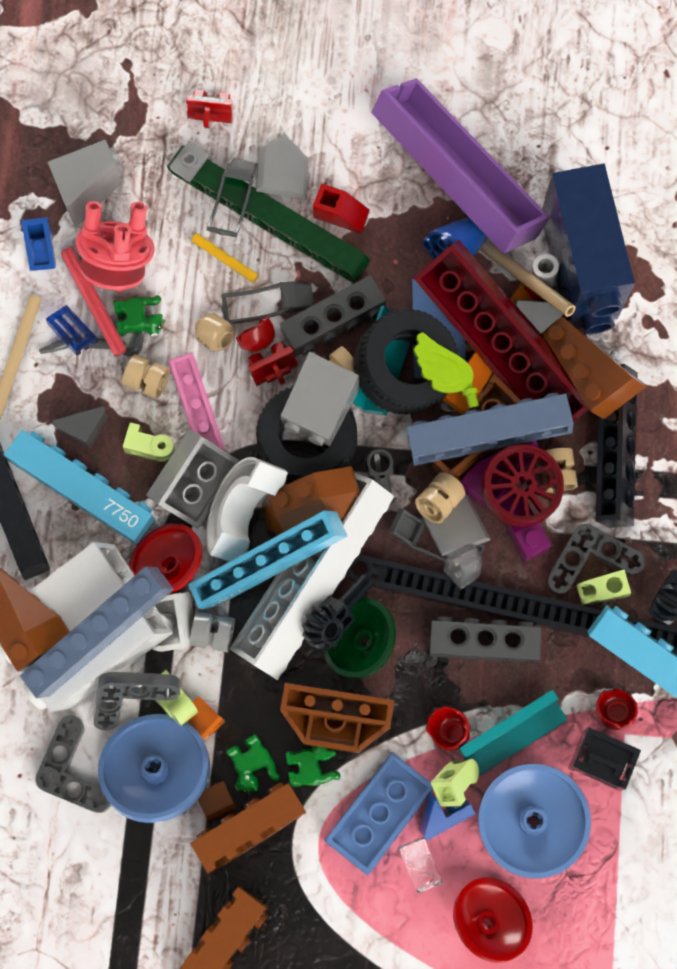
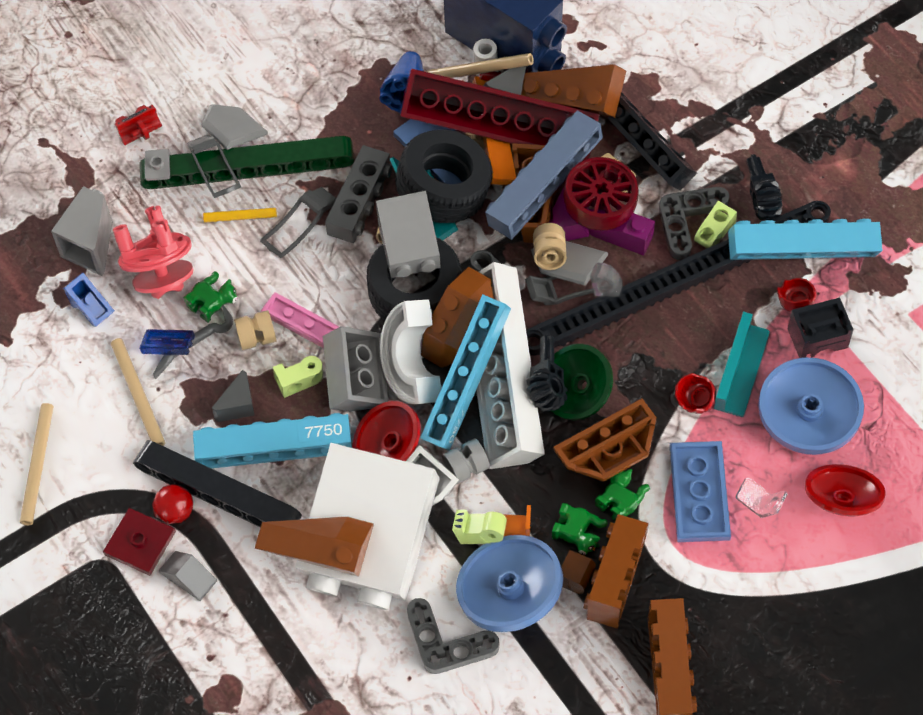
camera: 40 degrees left, 15 degrees down
sand blue brick [20,566,174,698] -> none
coral axle [61,247,126,356] -> none
dark grey beam [93,672,180,730] -> none
tan head [195,313,234,352] -> none
red hair [236,316,275,352] -> none
red hips [248,341,298,386] -> none
red slope [313,183,370,234] -> none
medium lavender piece [371,78,550,254] -> none
lime animal [413,333,479,409] -> none
slope [419,793,476,841] -> none
dark grey brick [429,617,541,663] -> none
yellowish green leg [431,759,479,807] -> none

